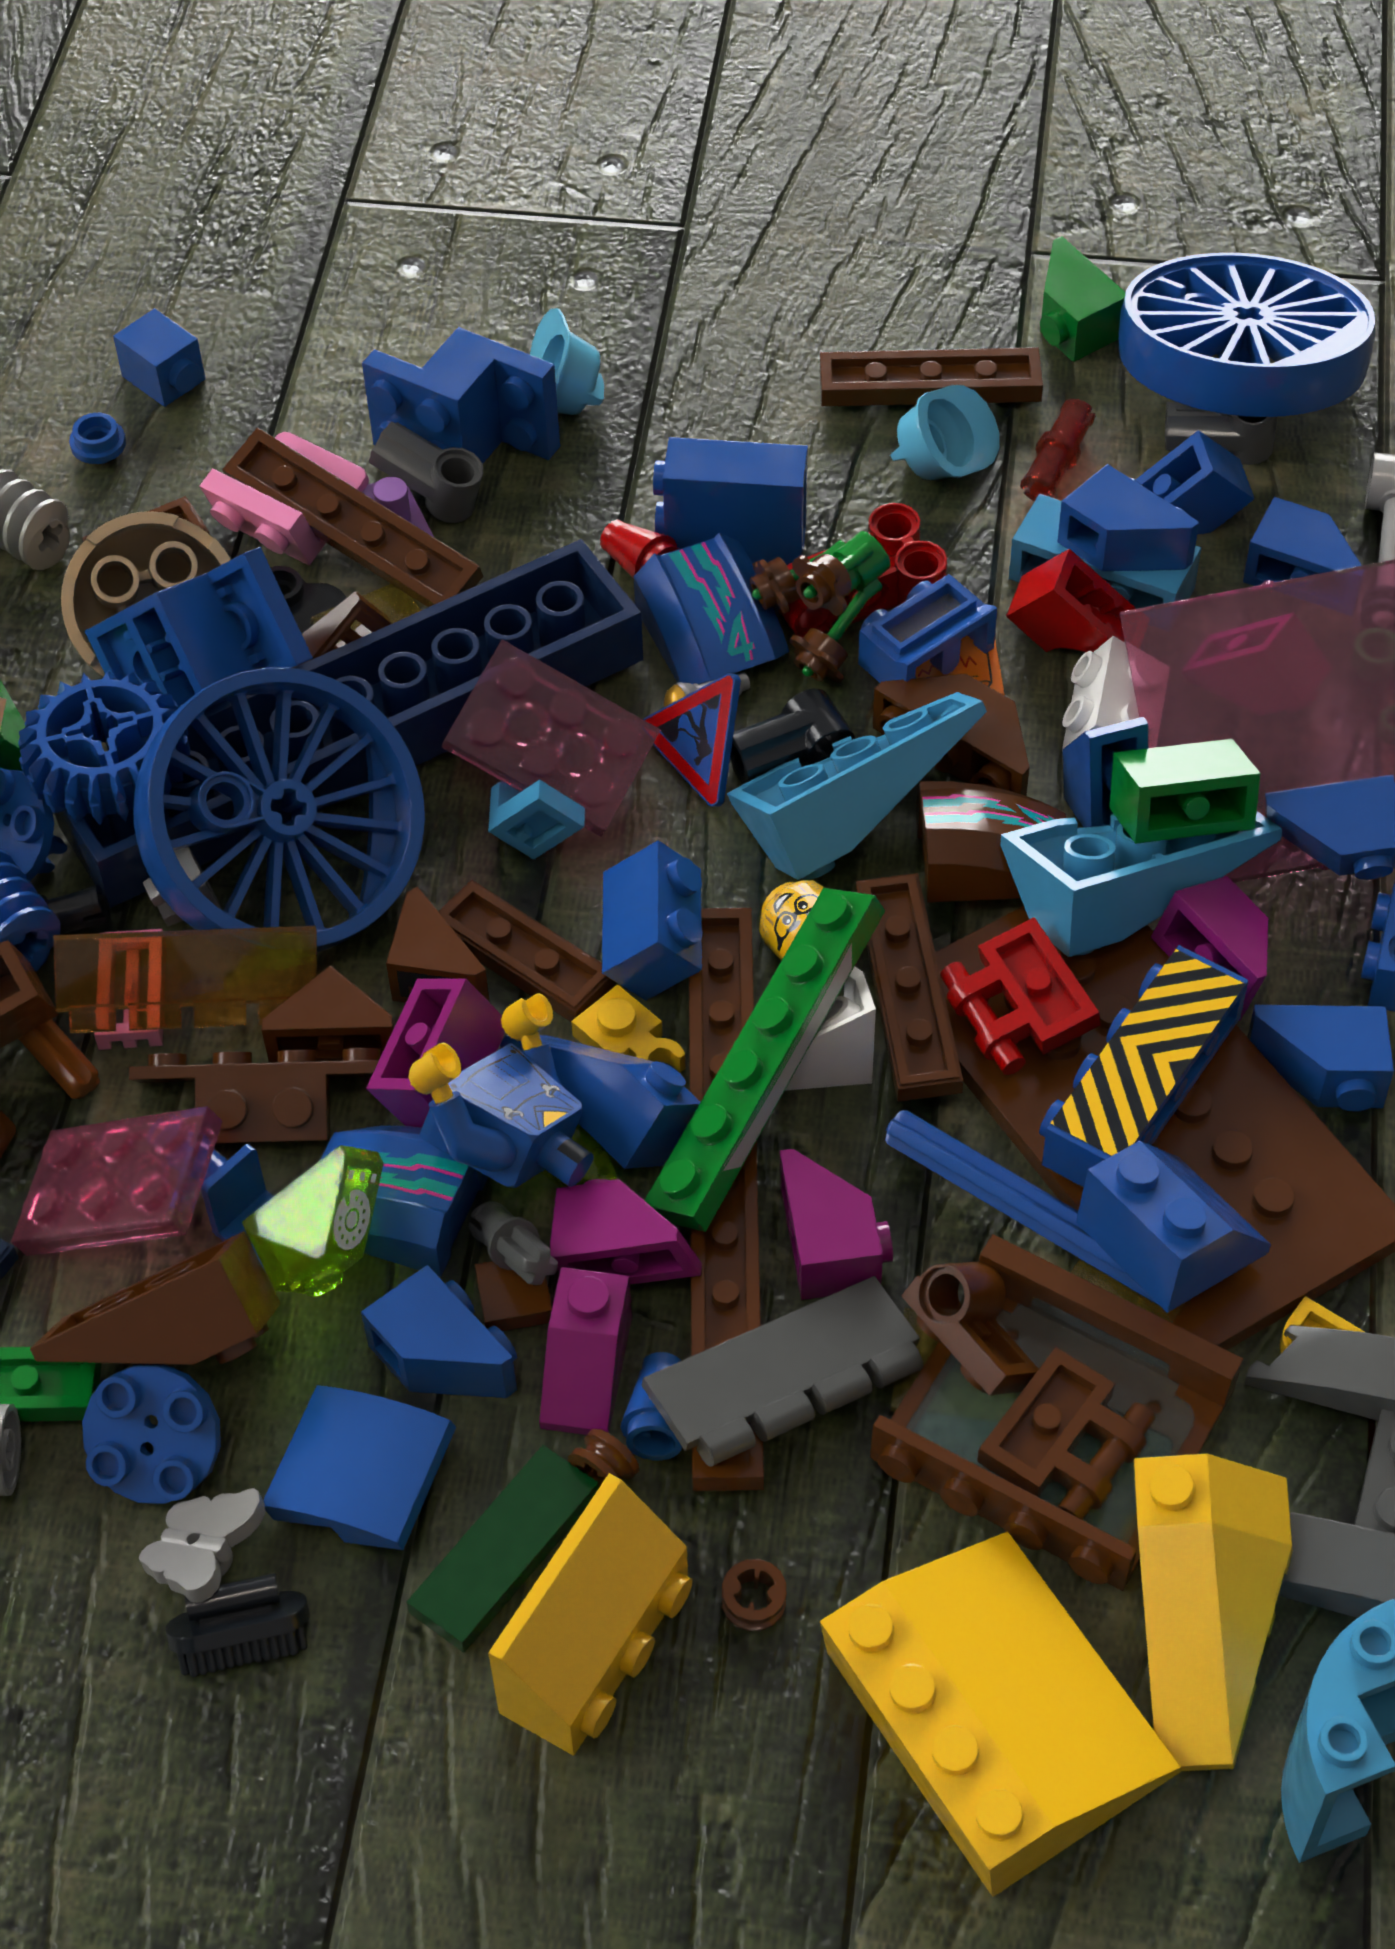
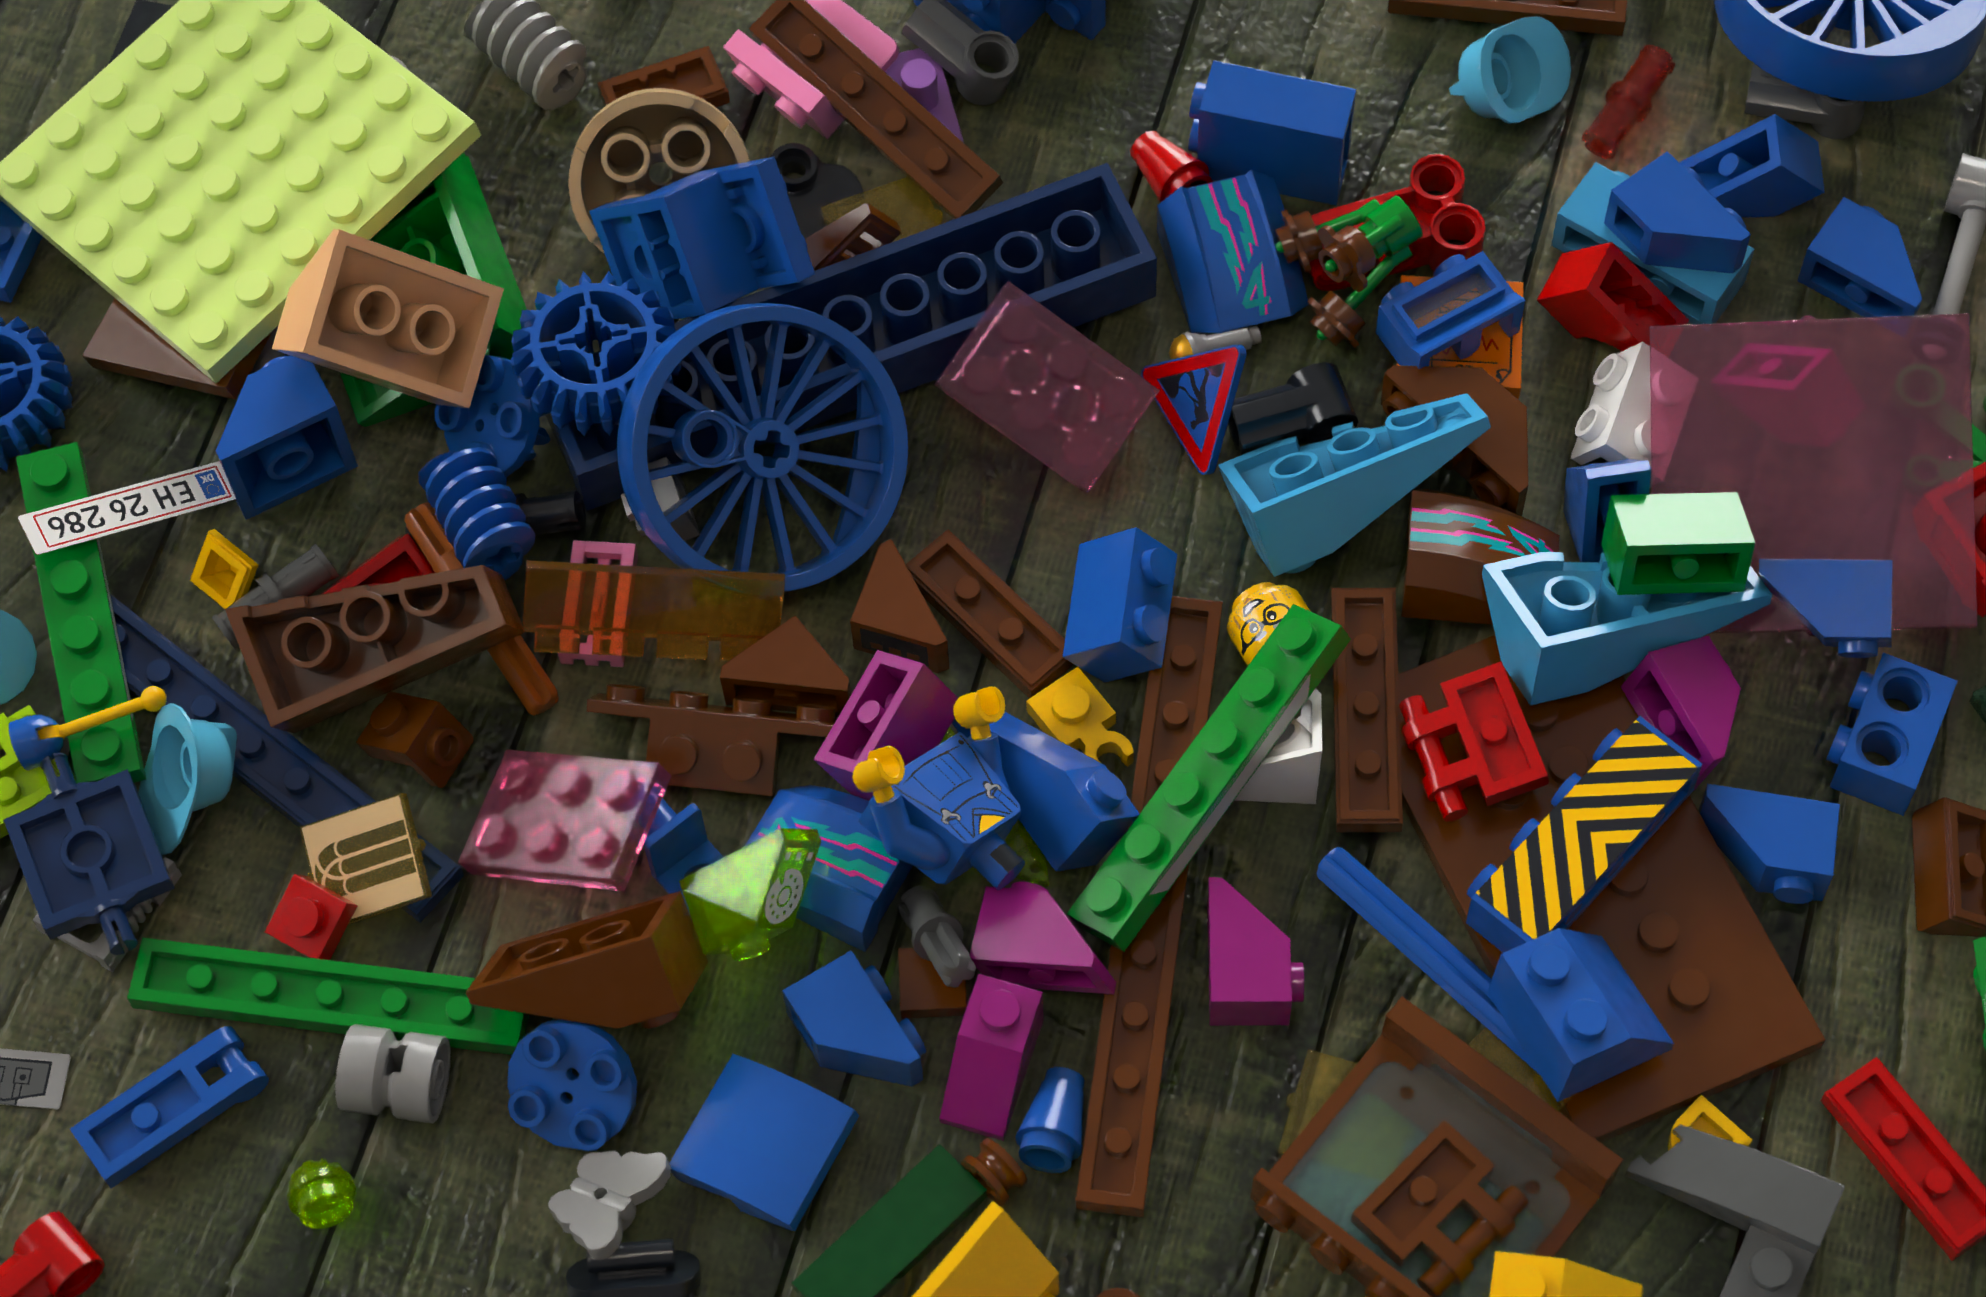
camera: 10 degrees right, 10 degrees up
dark azure bracket [488,779,585,859] -> none
dark grey windscreen [641,1276,923,1467] -> none
reddish brown plate [901,1262,1039,1396] -> none

